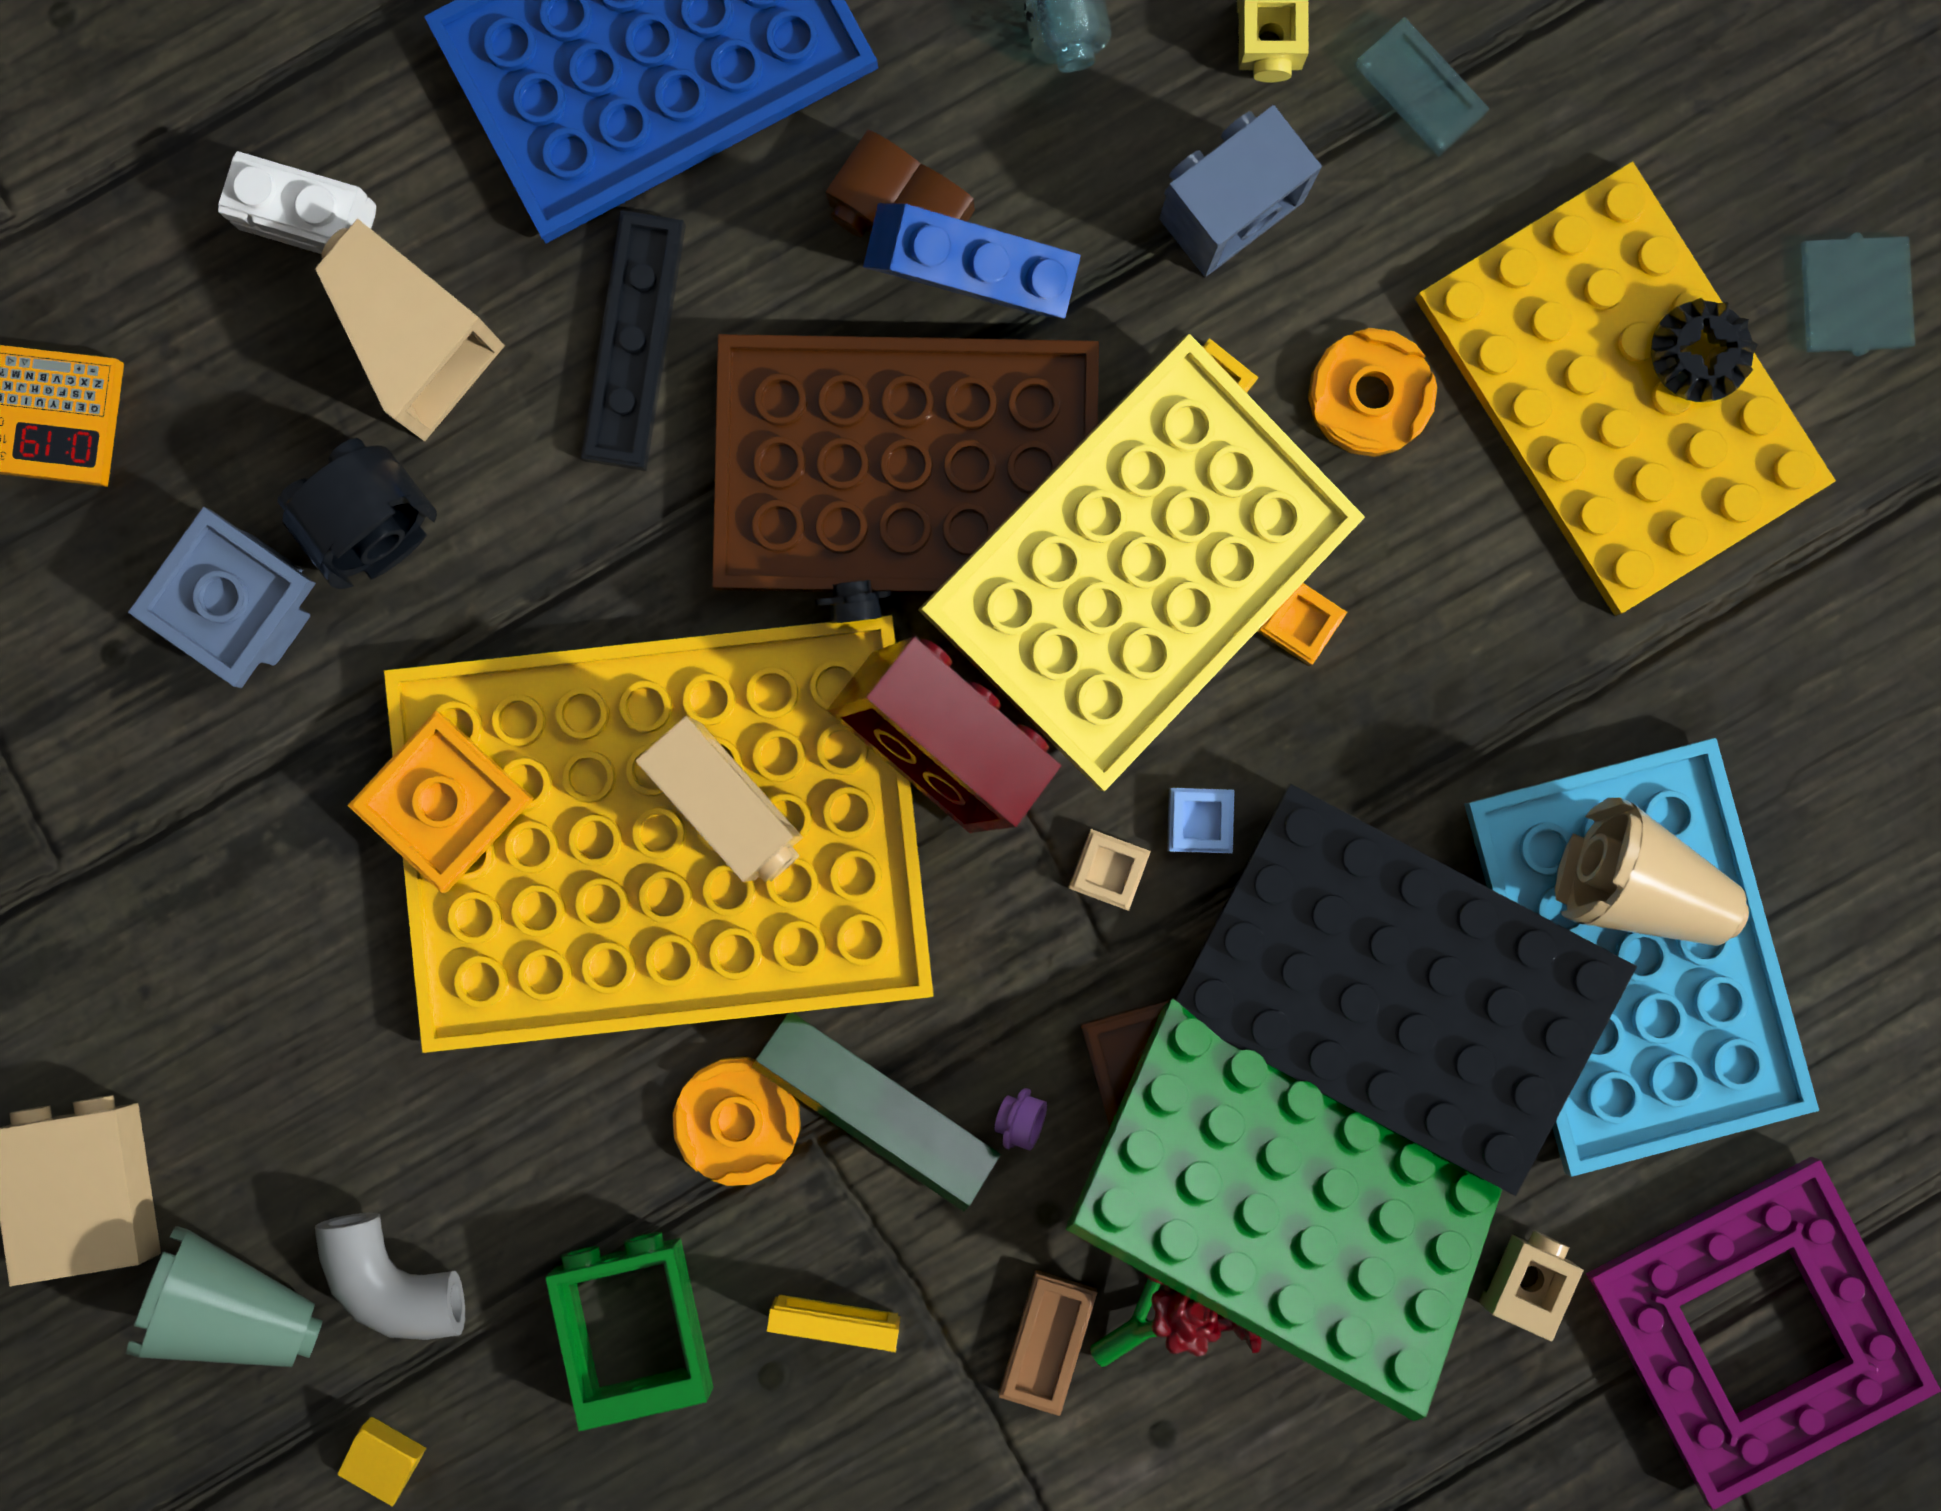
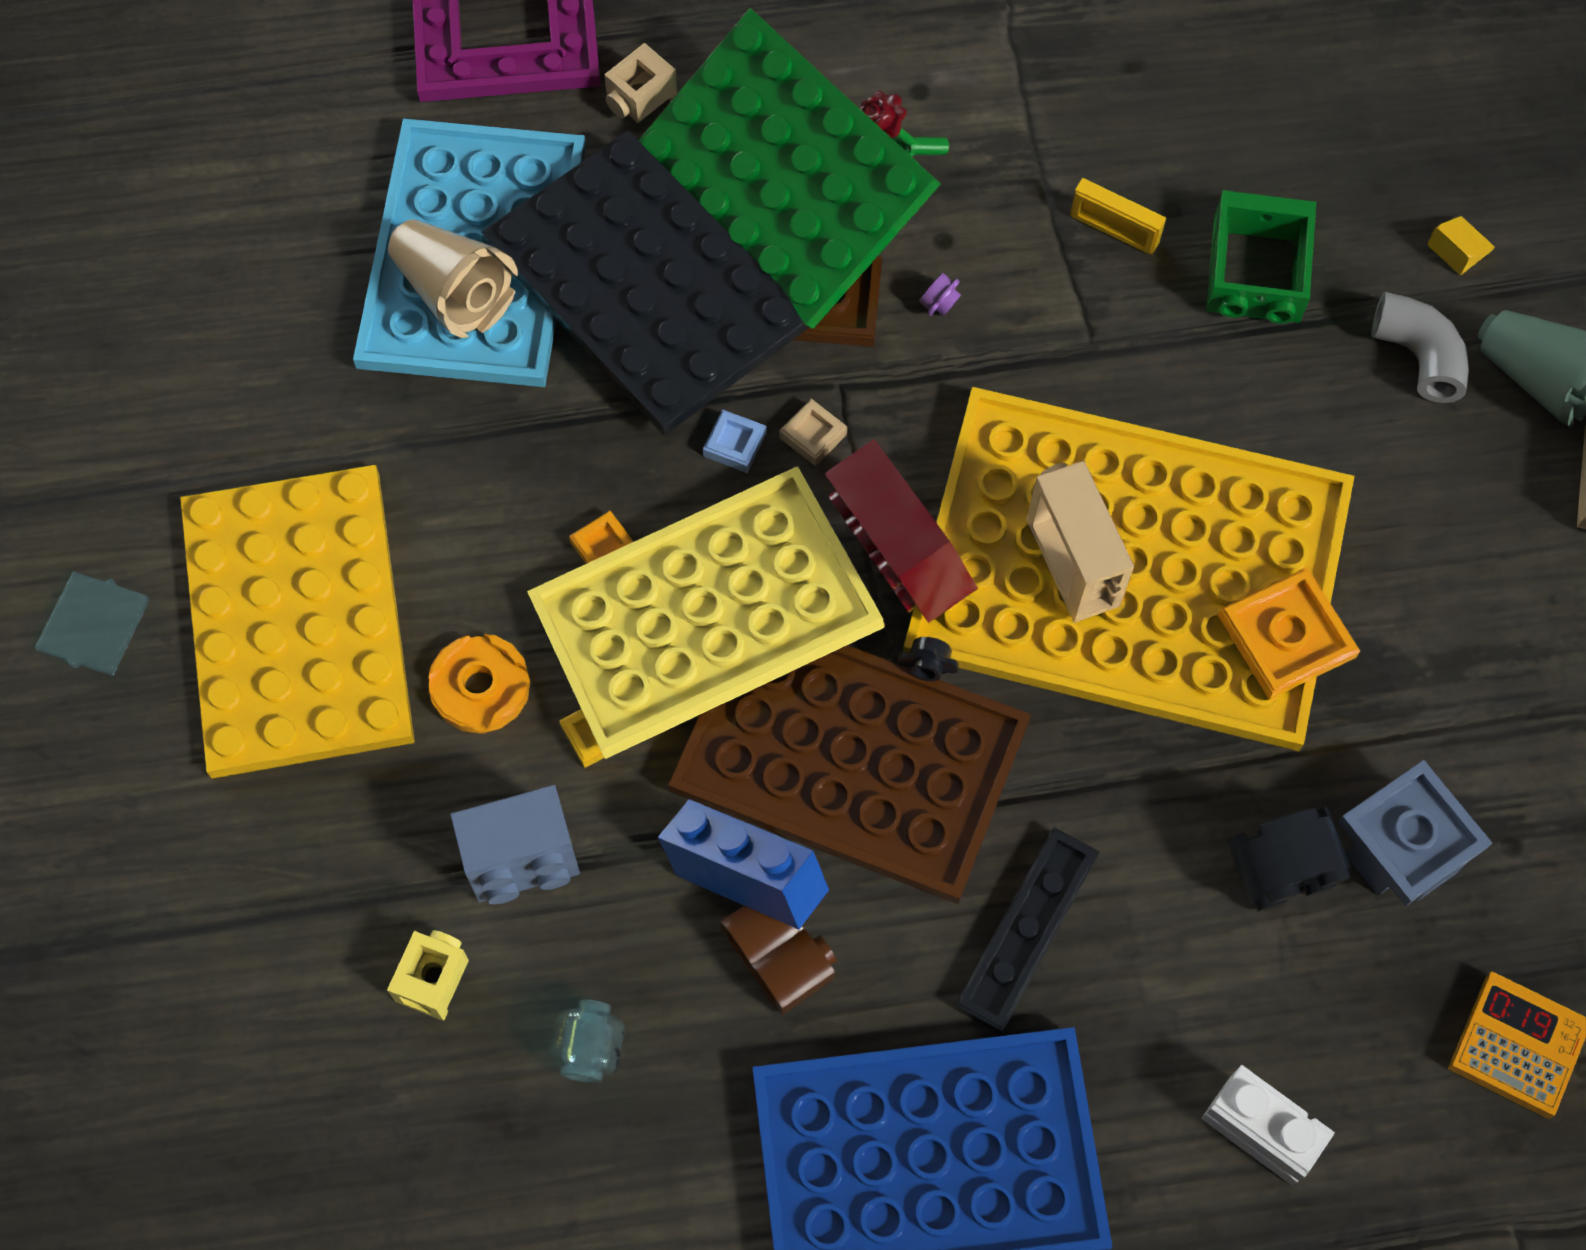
camera: 160 degrees left, 20 degrees down
tan slope [315,218,505,441] -> none
light orange tile [673,1057,801,1186] -> none
tile [752,1012,1001,1212] -> none
medium nougat tile [999,1270,1097,1416] -> none
clear light blue tile [1355,17,1489,156] -> none
black gear [1651,298,1758,402] -> none

